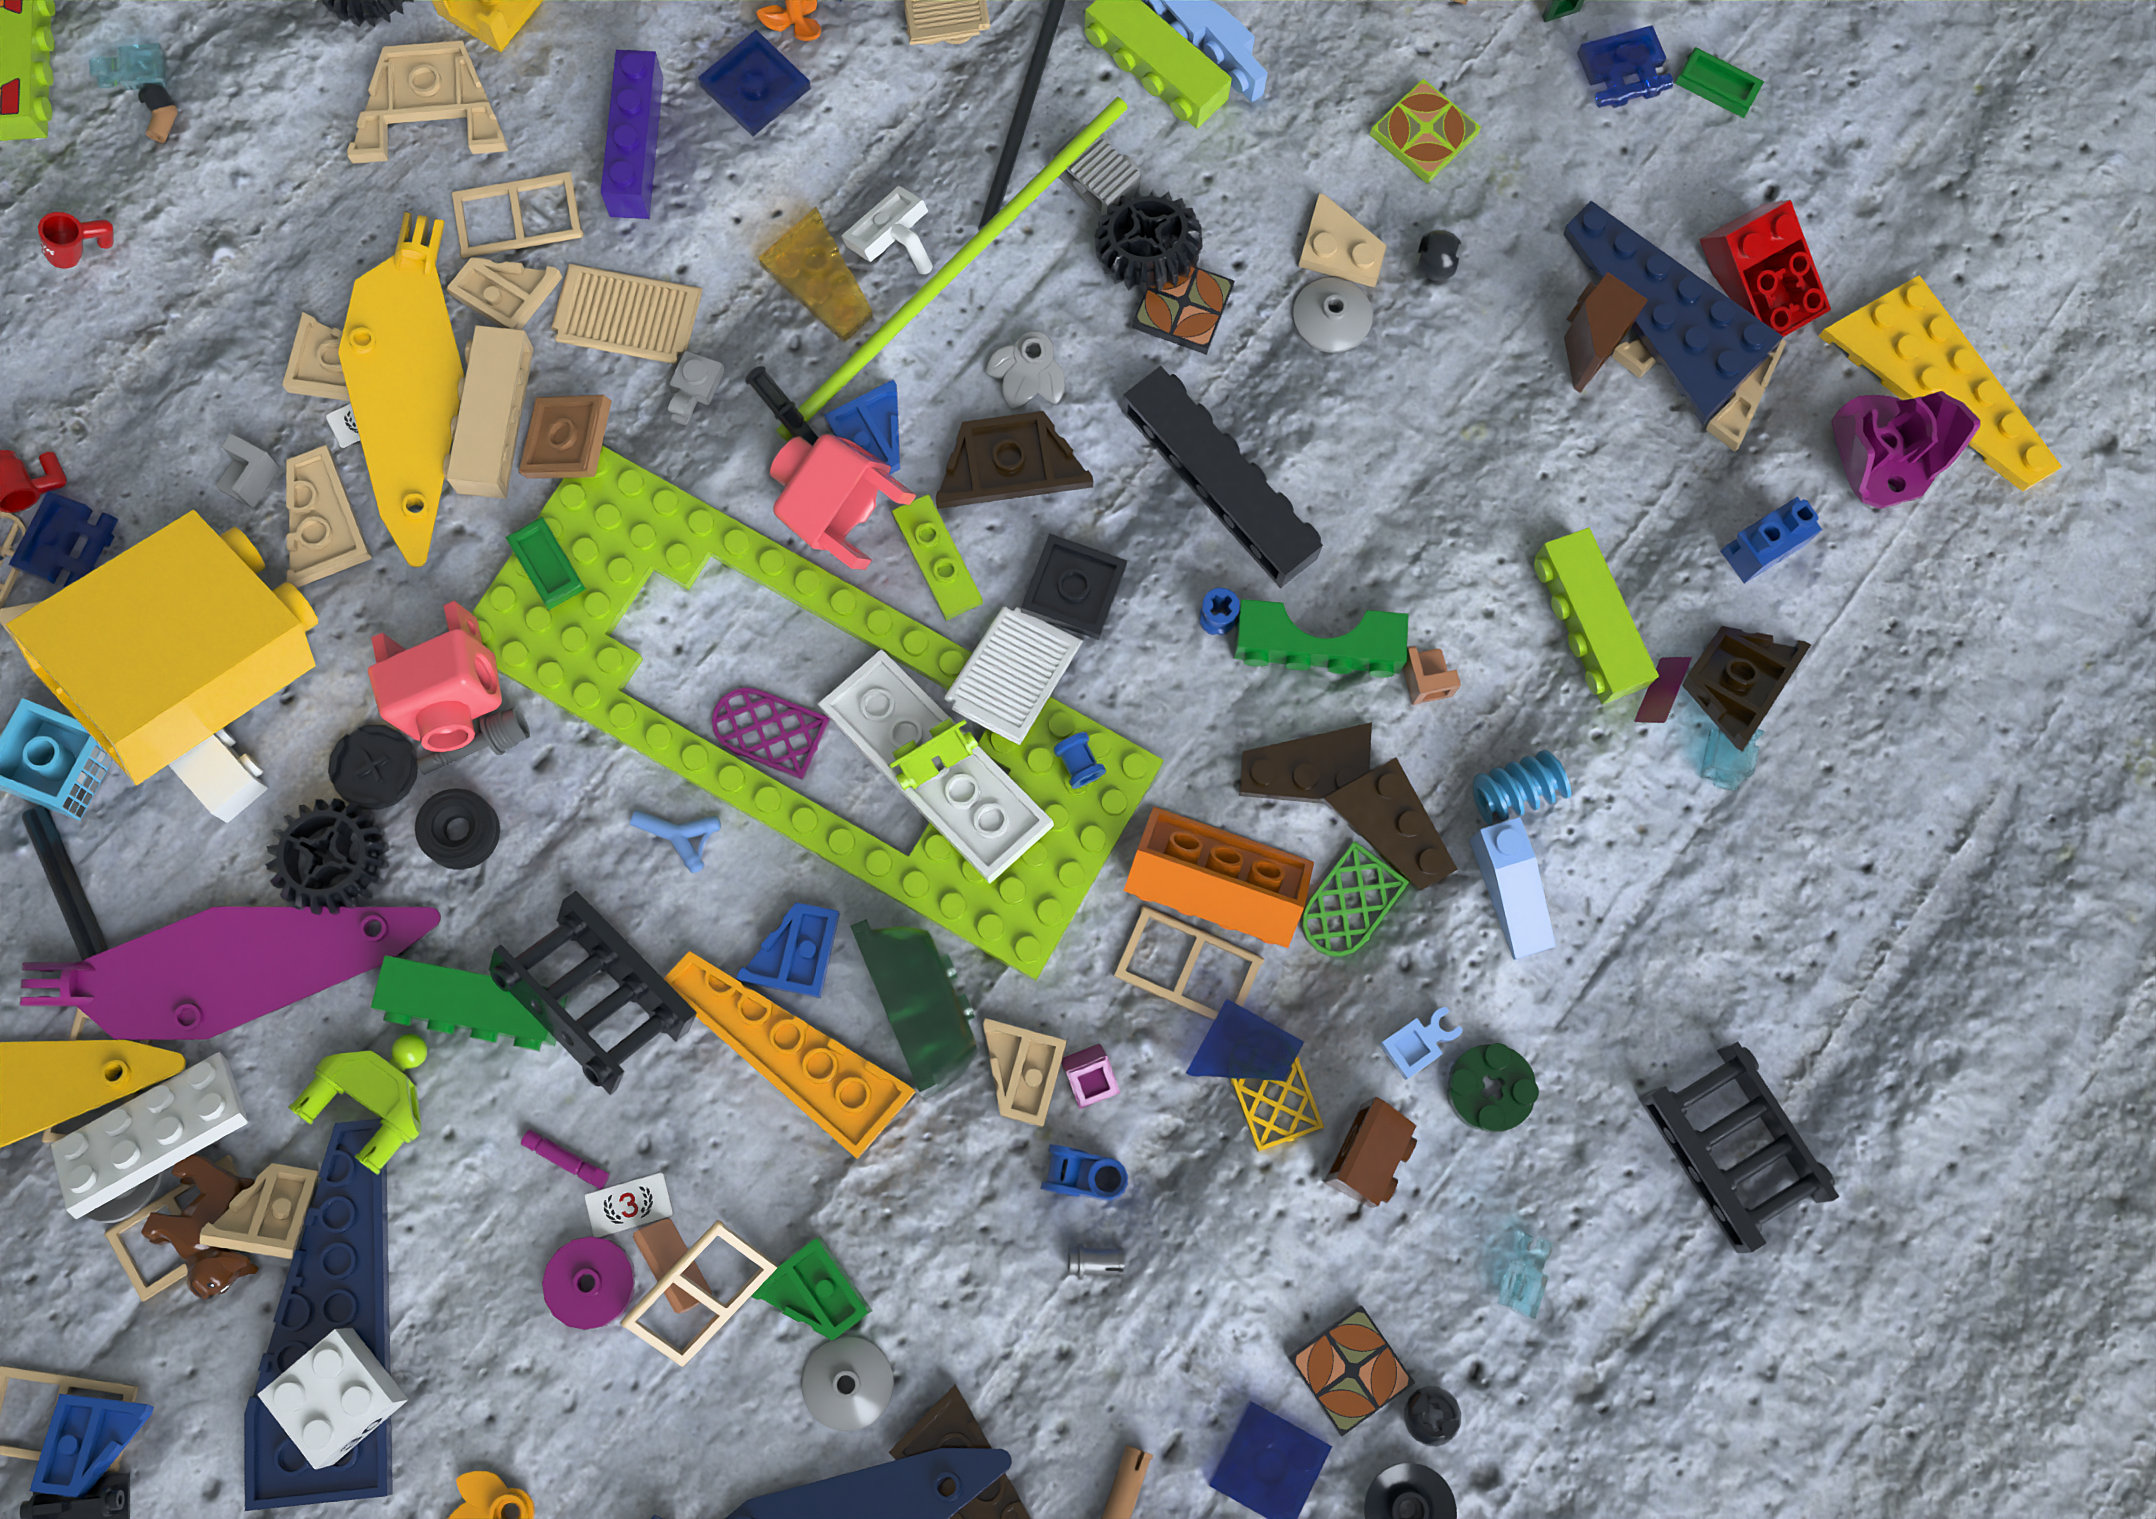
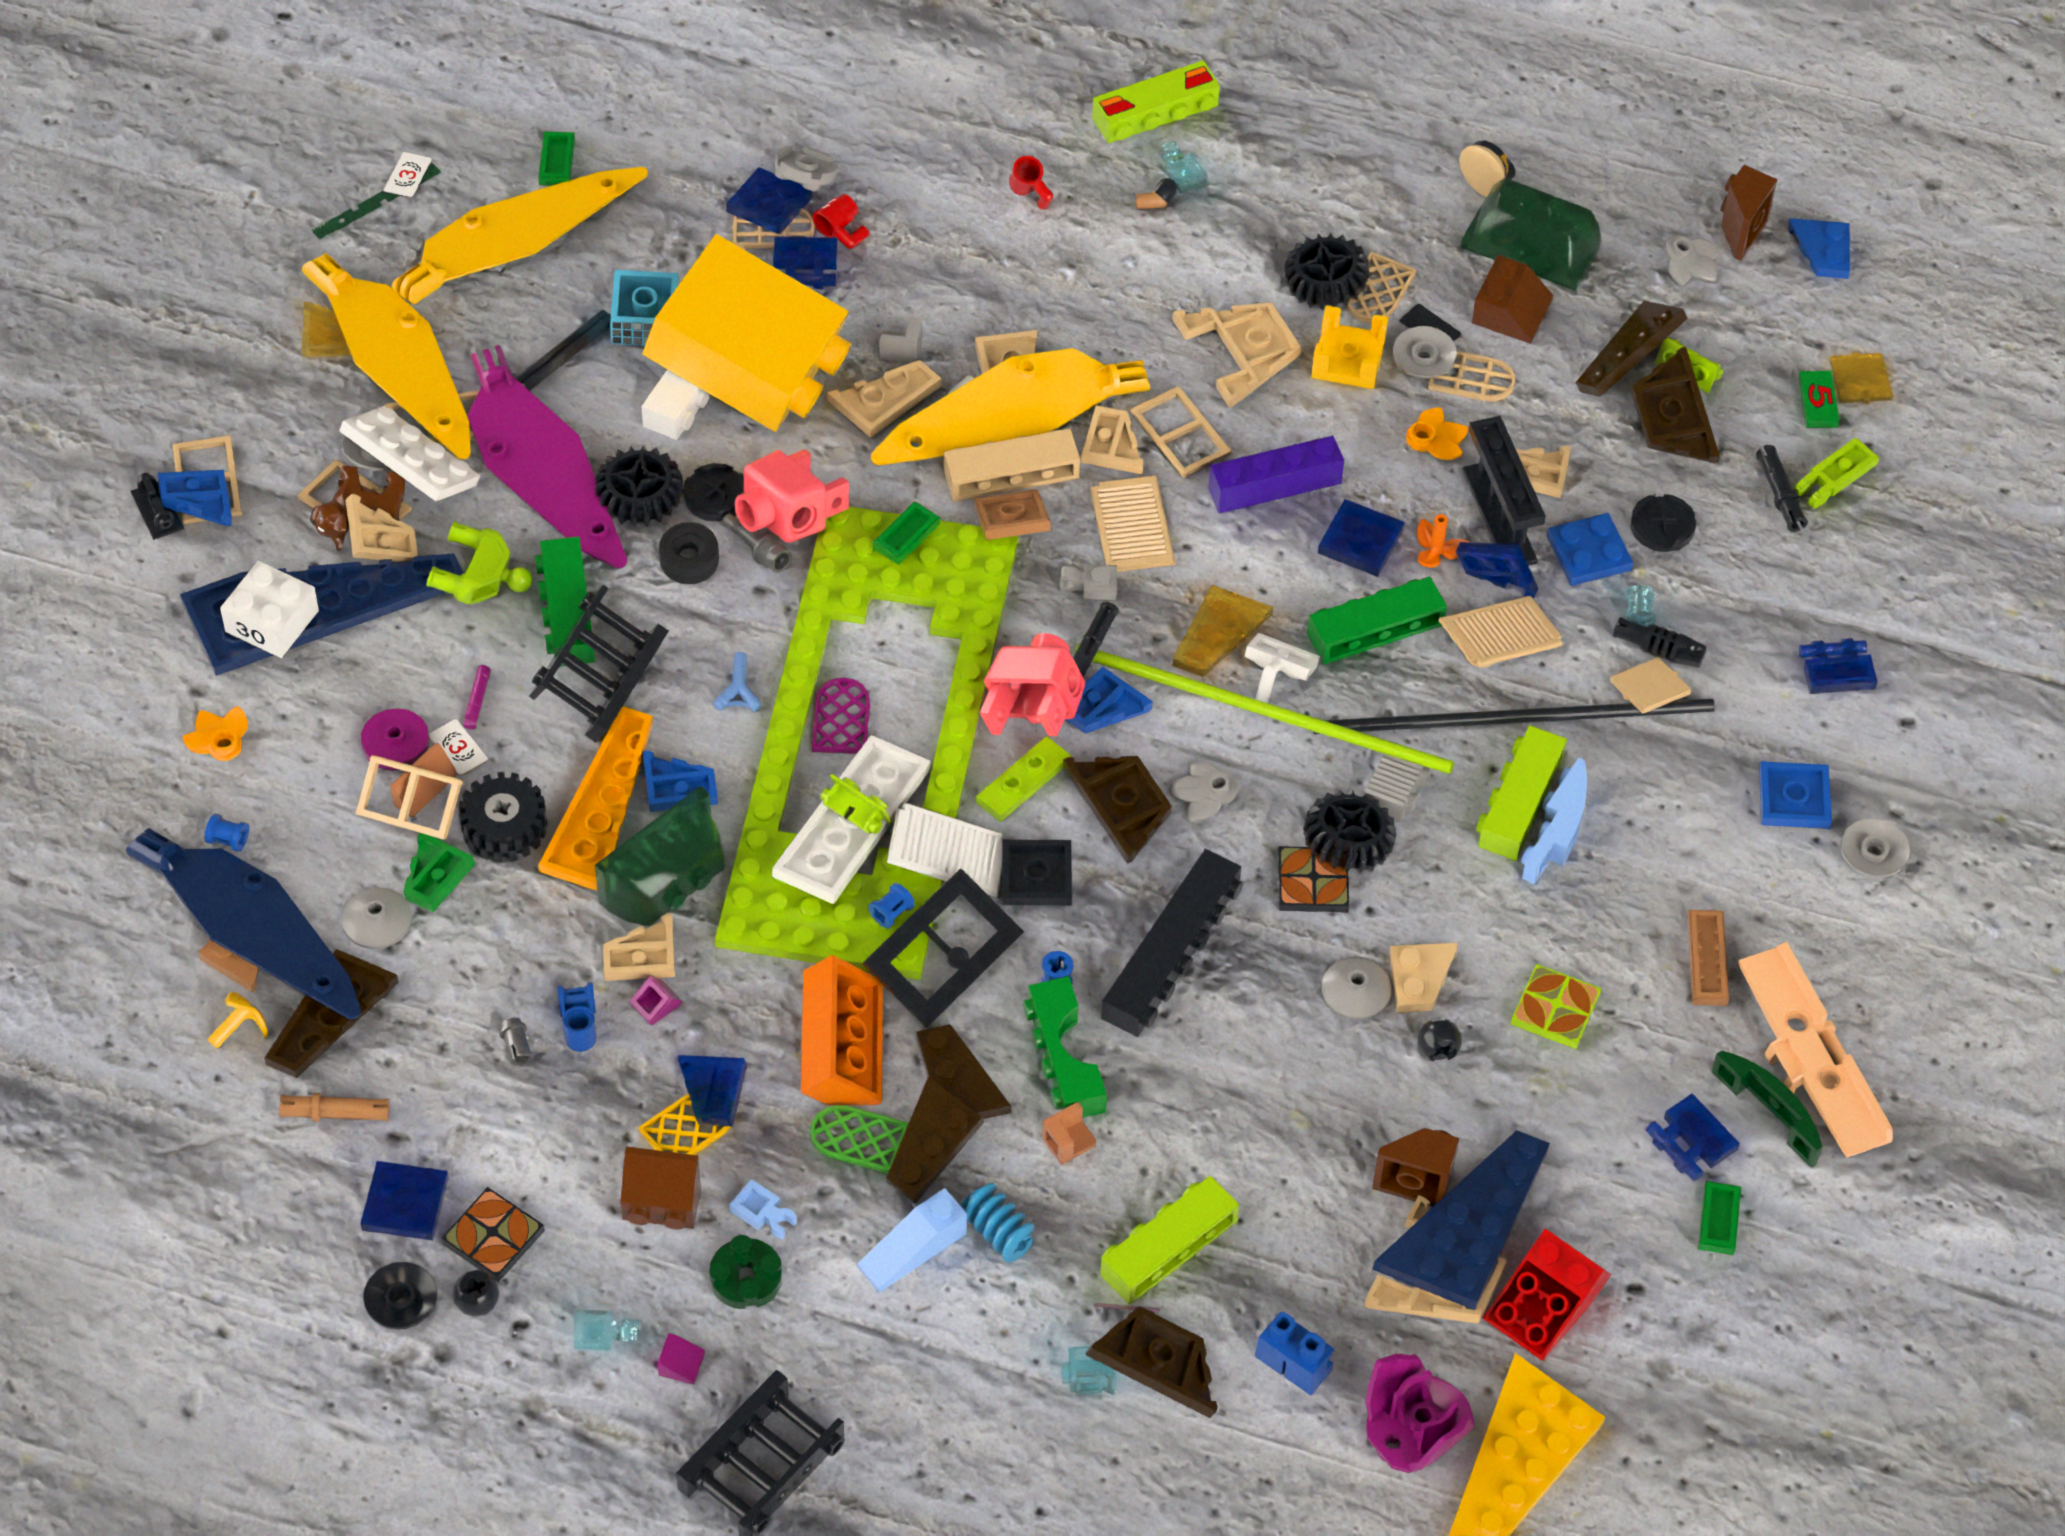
camera: 75 degrees right, 20 degrees down
tan window [1114,906,1264,1029] -> none
none -> black wheel [459,772,548,863]
none -> magenta slope [658,1333,705,1385]
none -> black door [863,868,1024,1028]
none -> green brick [1307,576,1447,665]

